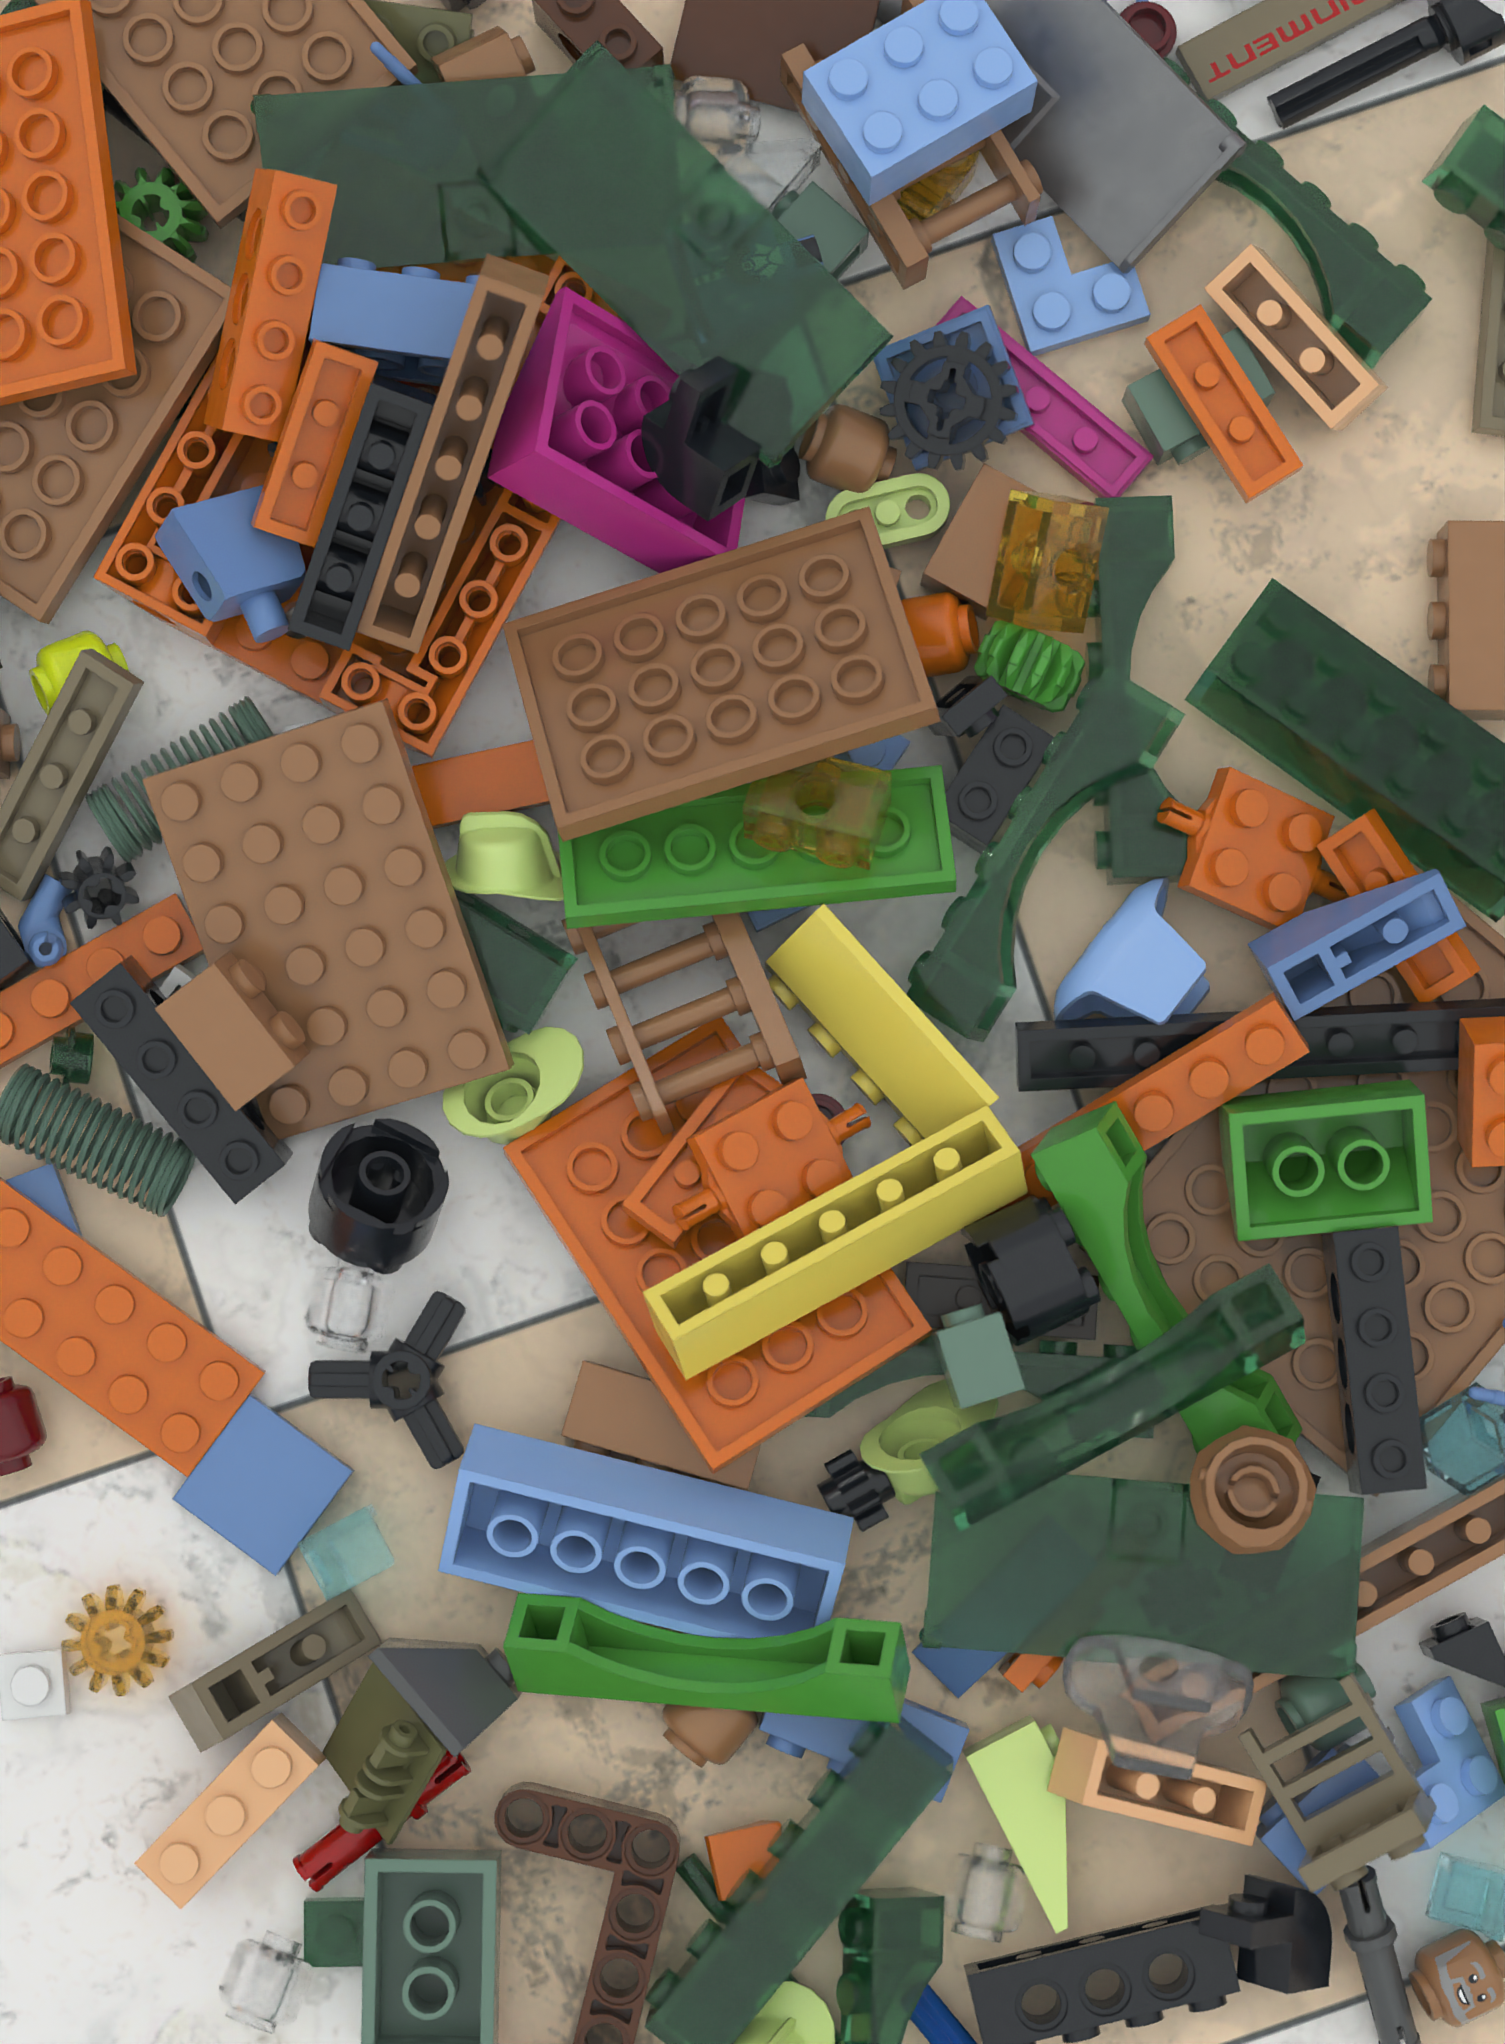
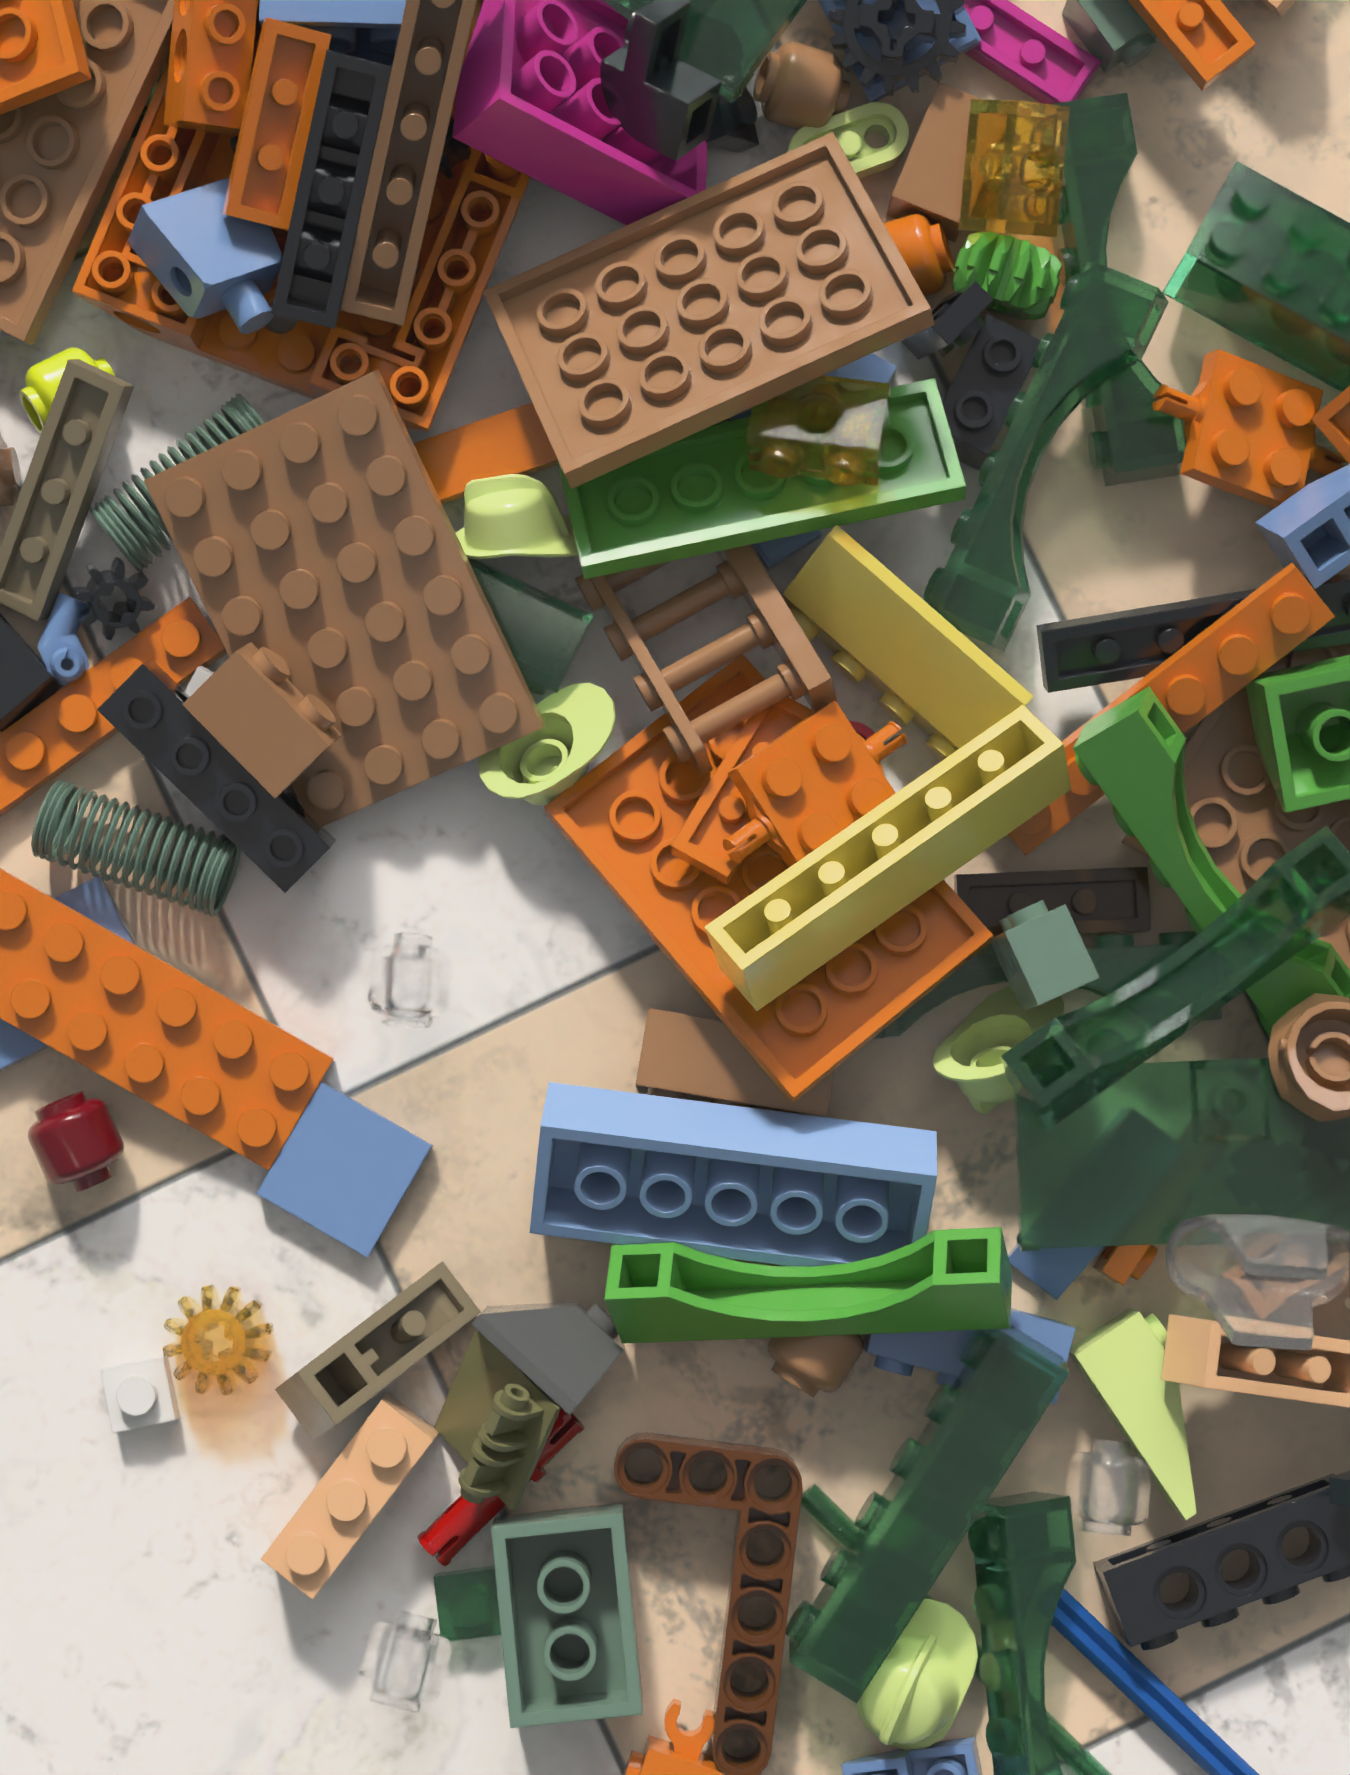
camera: 10 degrees left, 0 degrees up
clear green plate [49,1026,94,1086] -> none
clear light blue panel [297,1504,395,1601] -> none
black brick [308,1119,449,1274] -> none
black bush [308,1291,466,1469] -> none
orange slope [704,1820,794,1901] -> none
black gear [817,1449,896,1532] -> none
black brick [961,1195,1101,1347] -> none
light blue piece [1053,877,1210,1025] -> none

